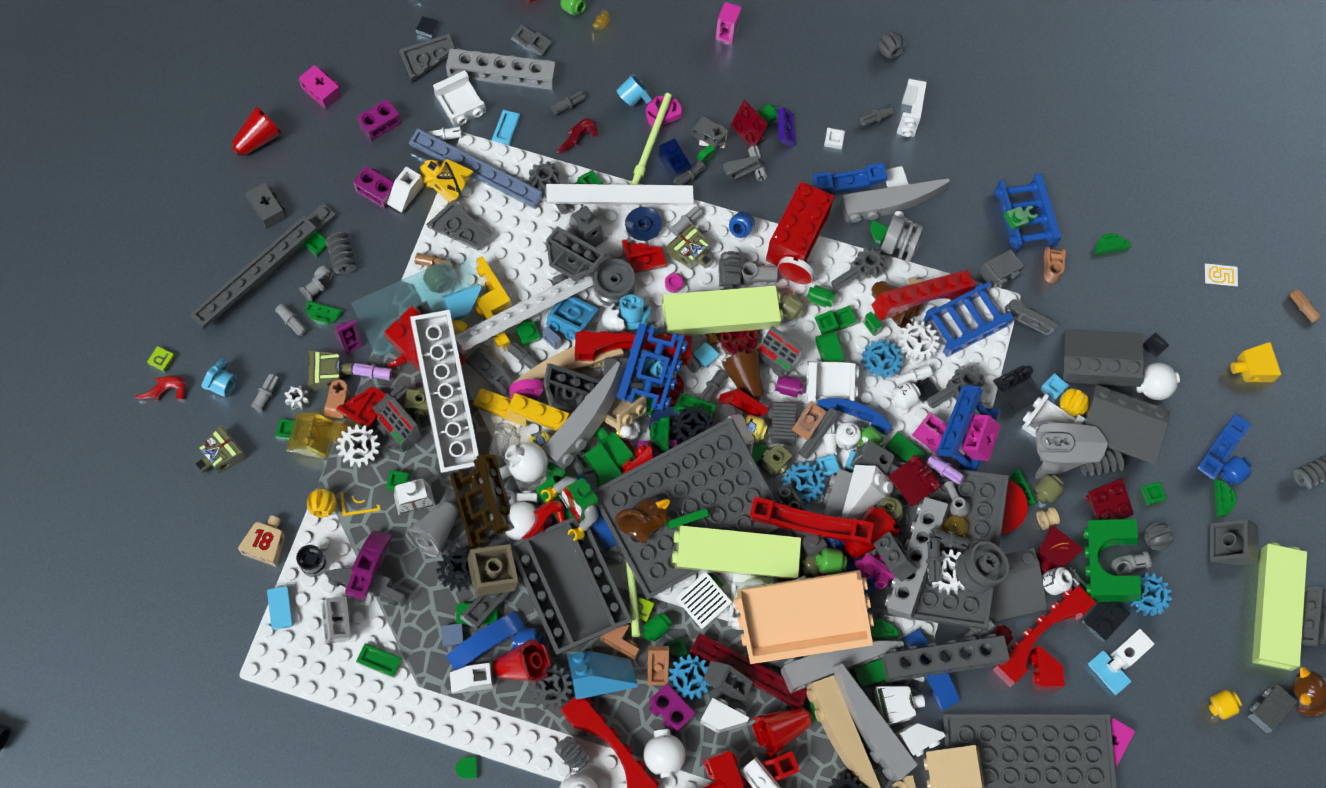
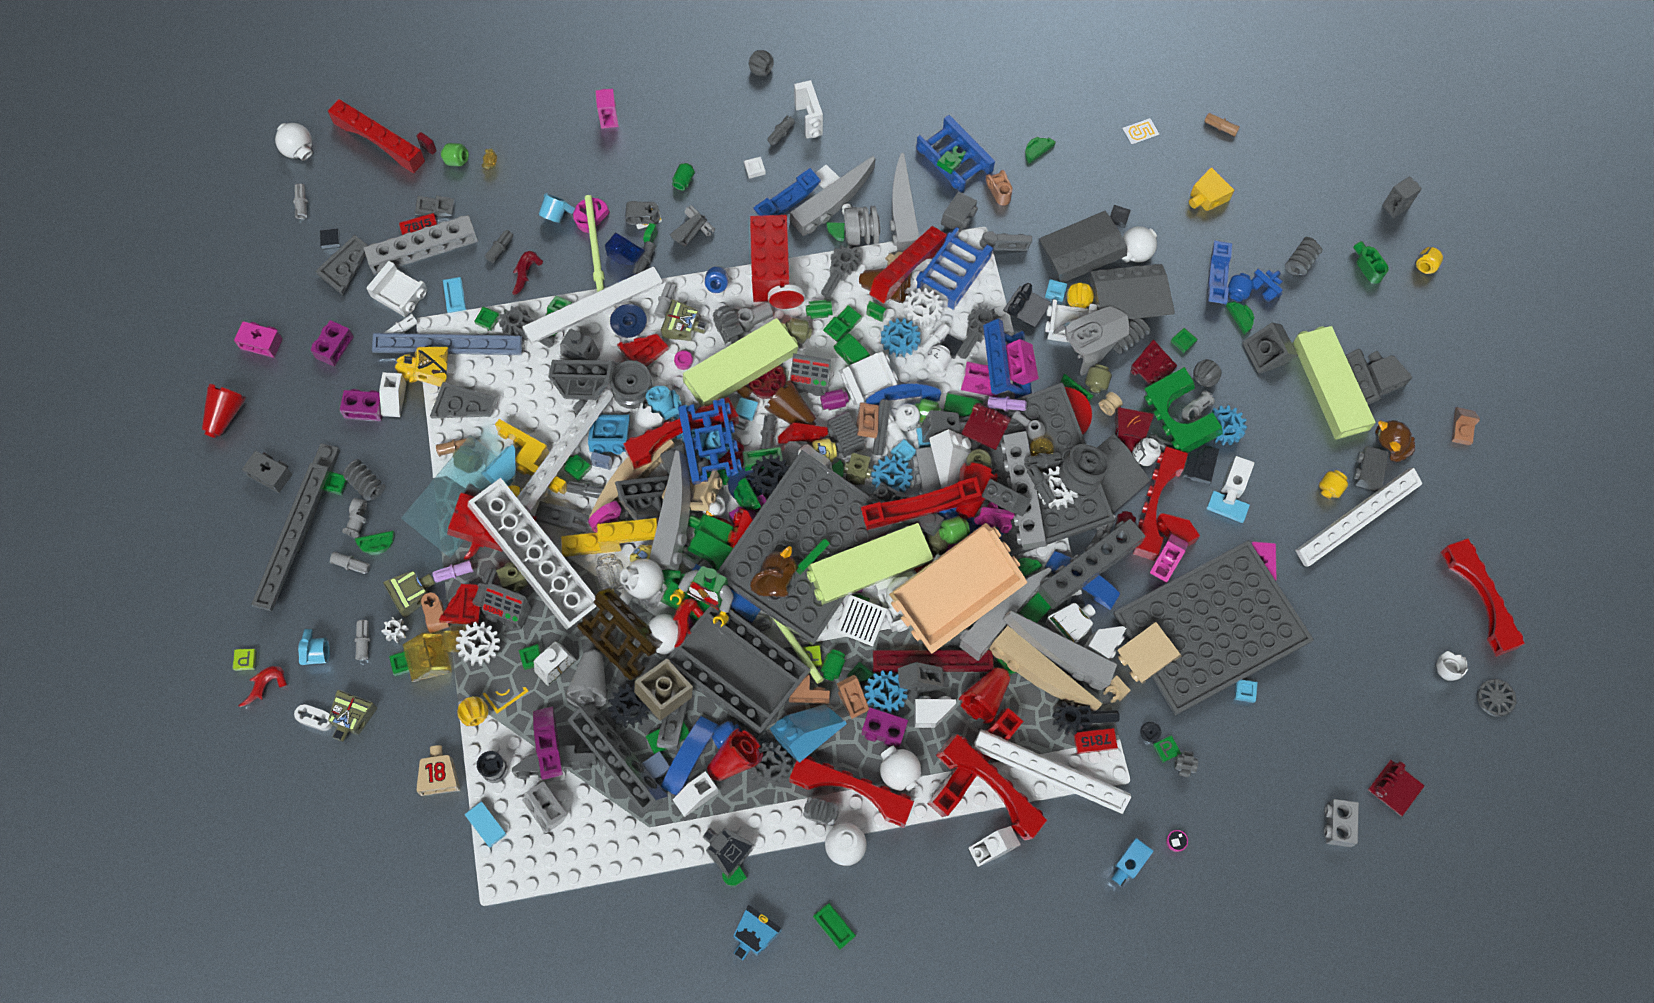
camera: 25 degrees left, 0 degrees up
magenta slope [333,320,363,355] -> none
green tile [356,643,403,678] -> none
white plate [506,490,538,507] -> none
dark red hinge [730,100,768,146] -> none
dark purple plate [777,107,796,147] -> none
none -> white beam [294,704,333,731]
none -> red tile [399,213,437,235]
none -> green tile [474,306,500,331]
none -> dark grey brick [568,704,668,814]
none -> torso [702,828,754,879]
none -> light grey slope [890,153,919,253]
none -> dark pink brick [1150,534,1189,582]
none -> blue hips [1252,269,1283,302]
none -> white plate [1295,468,1422,567]

